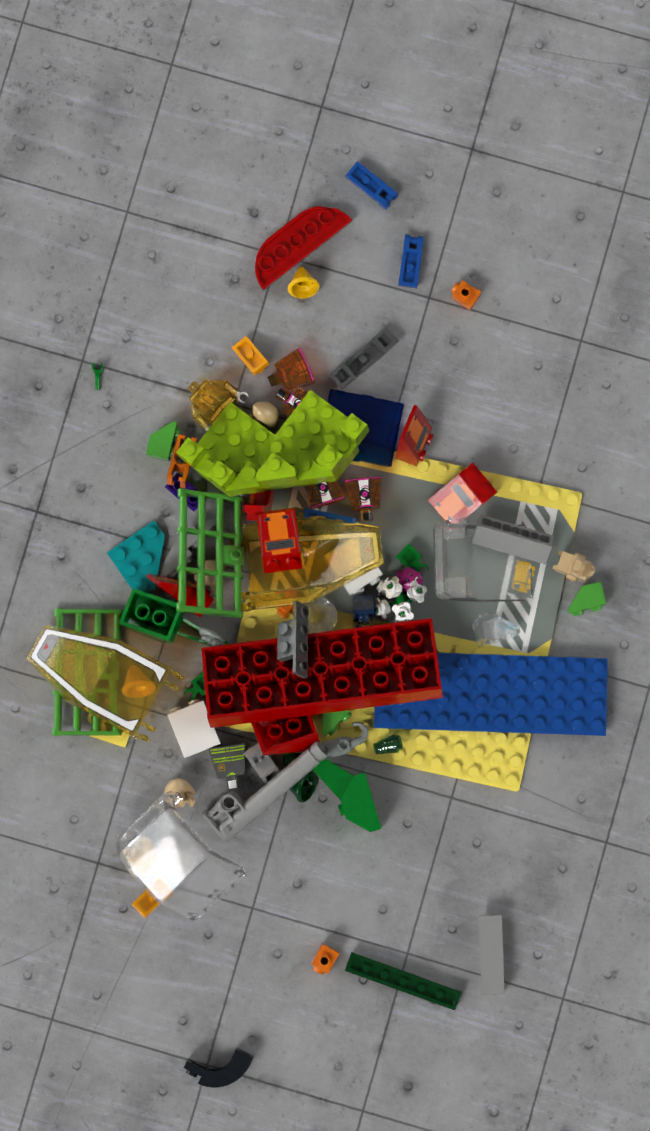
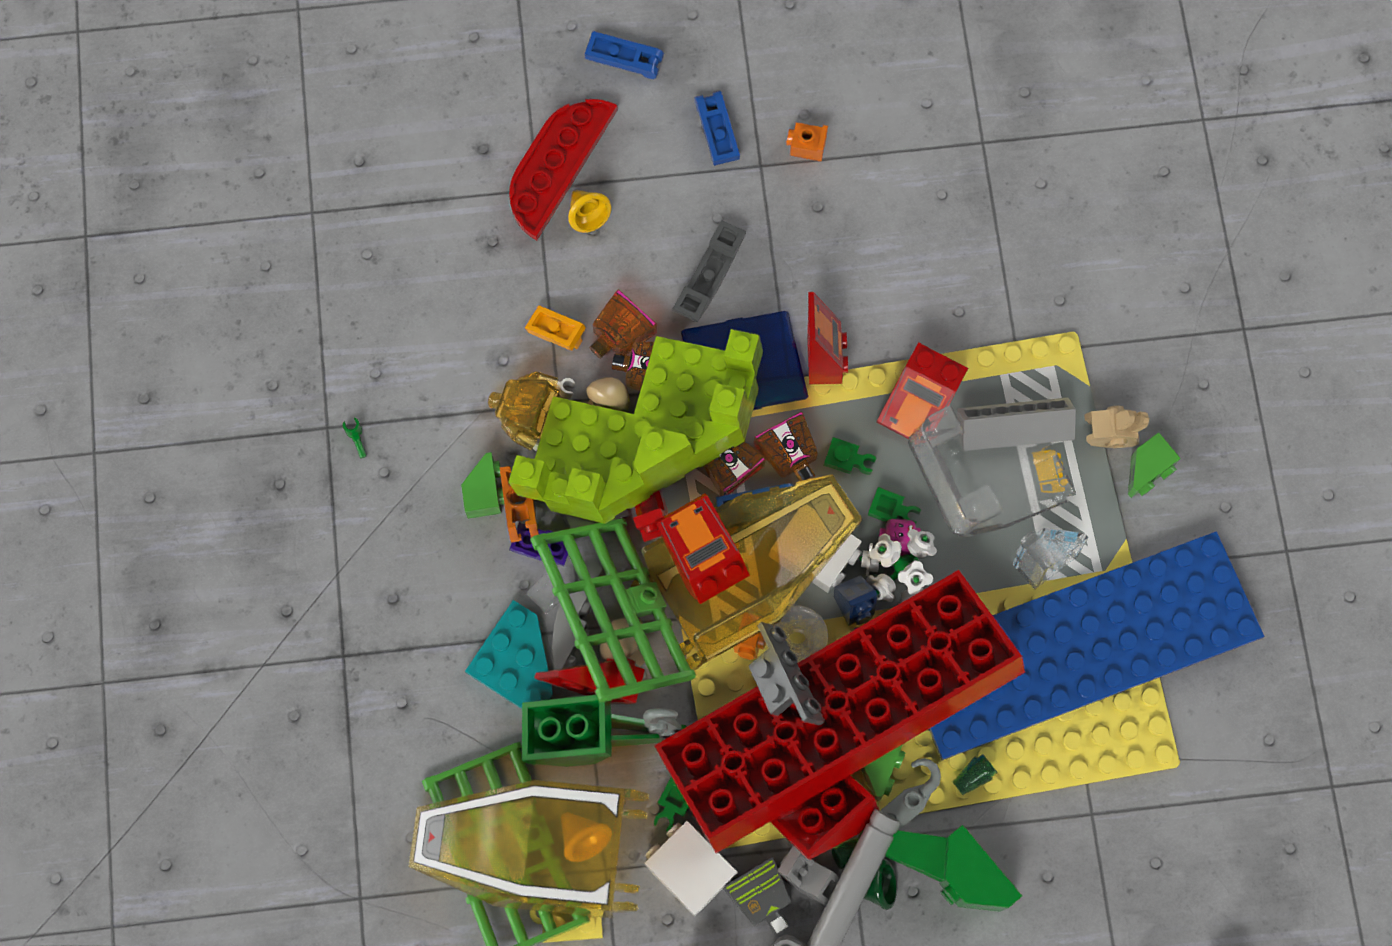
camera: 25 degrees left, 10 degrees down
none -> green plate [823,437,876,475]

